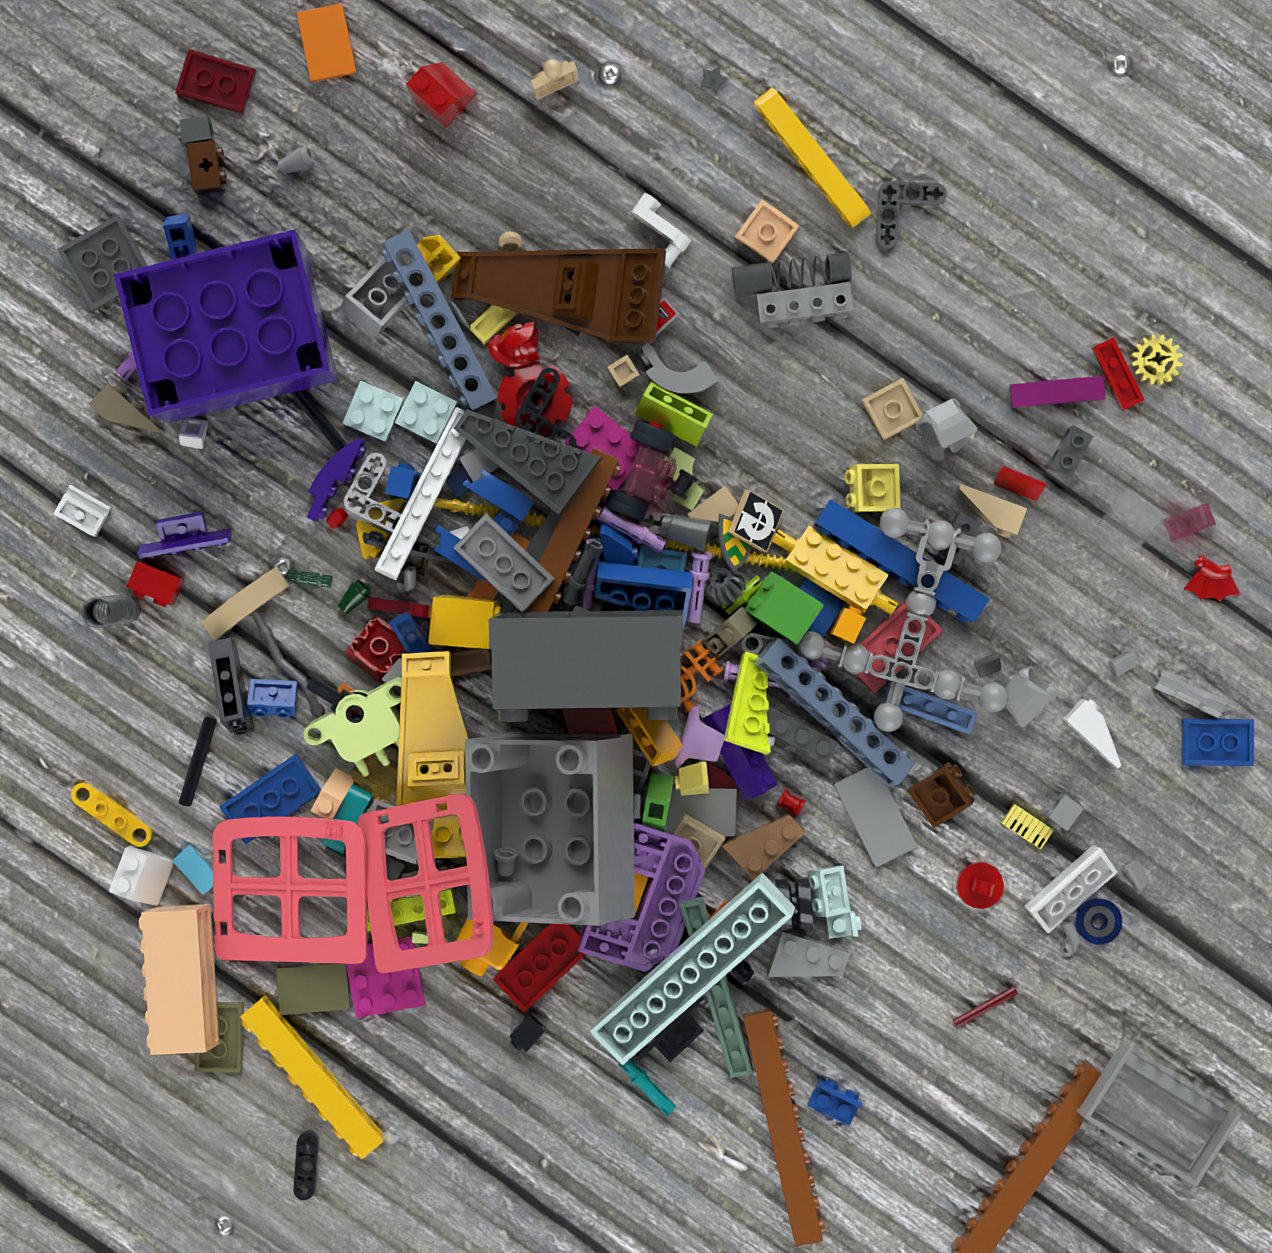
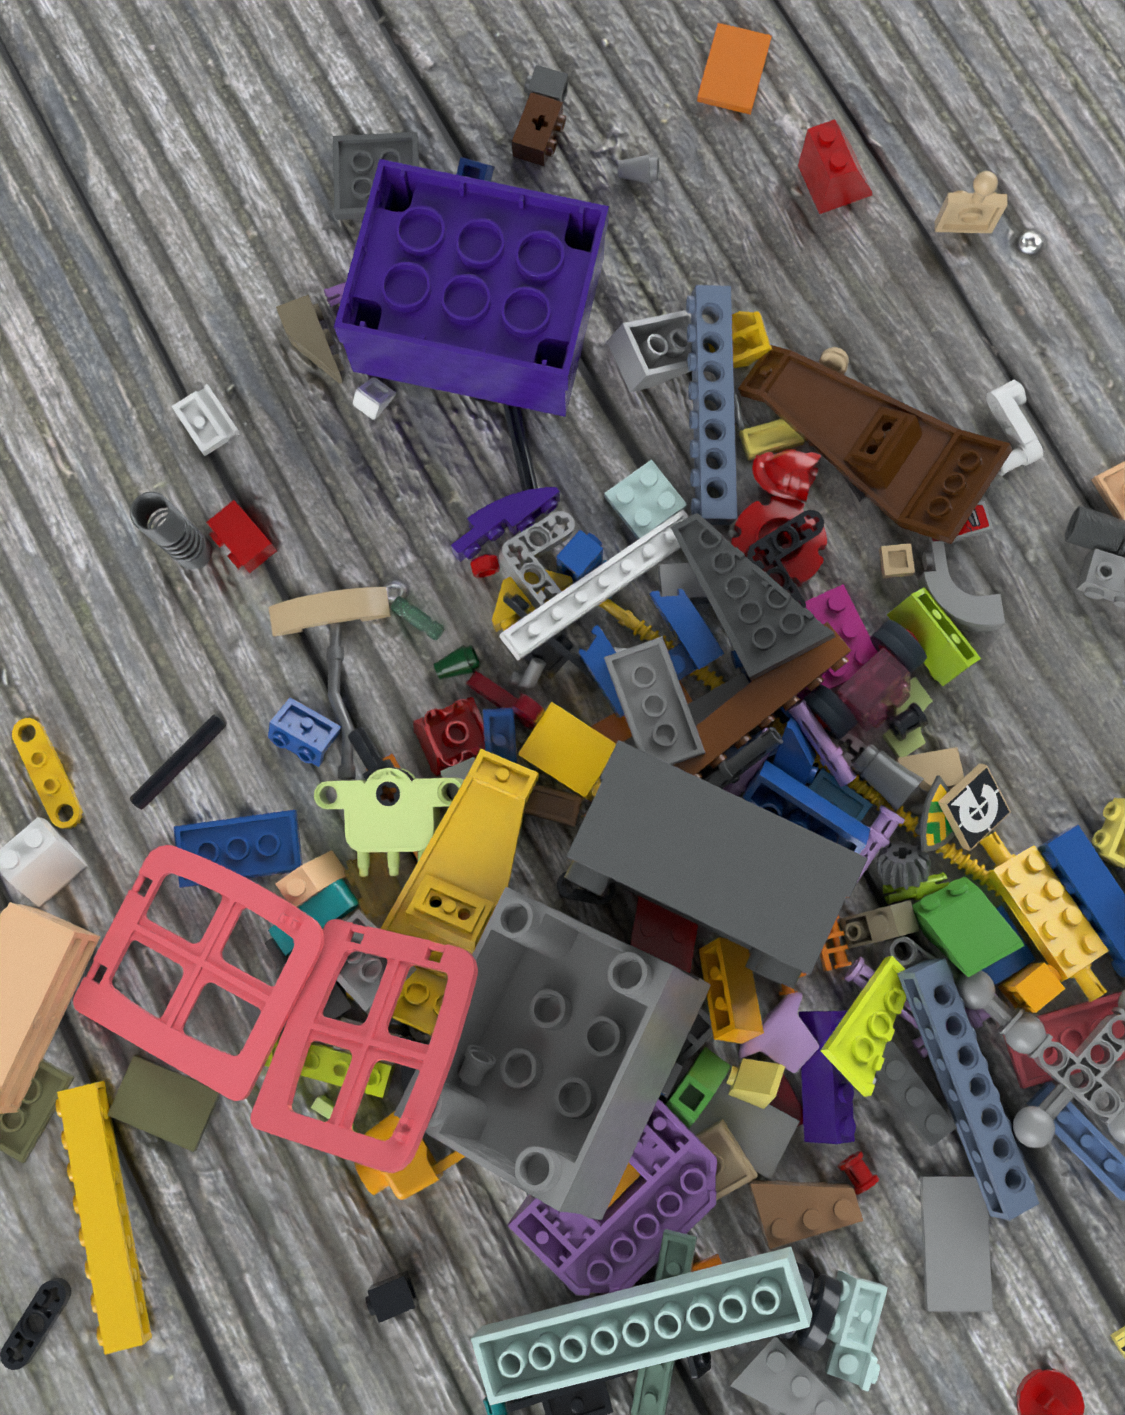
camera: 30 degrees right, 10 degrees down
dark purple bracket [137,511,232,559] -> none
medium azure tile [172,845,213,895] -> none
dark red tile [175,49,257,115] -> none
black slope [208,638,254,735] -> none
light aqua plate [342,381,404,442] -> none
dark pink plate [346,936,426,1018] -> none
dark blue tile [446,467,473,499] -> none
red plate [492,924,586,1013] -> none
reddish brown plate [907,761,975,828] -> none

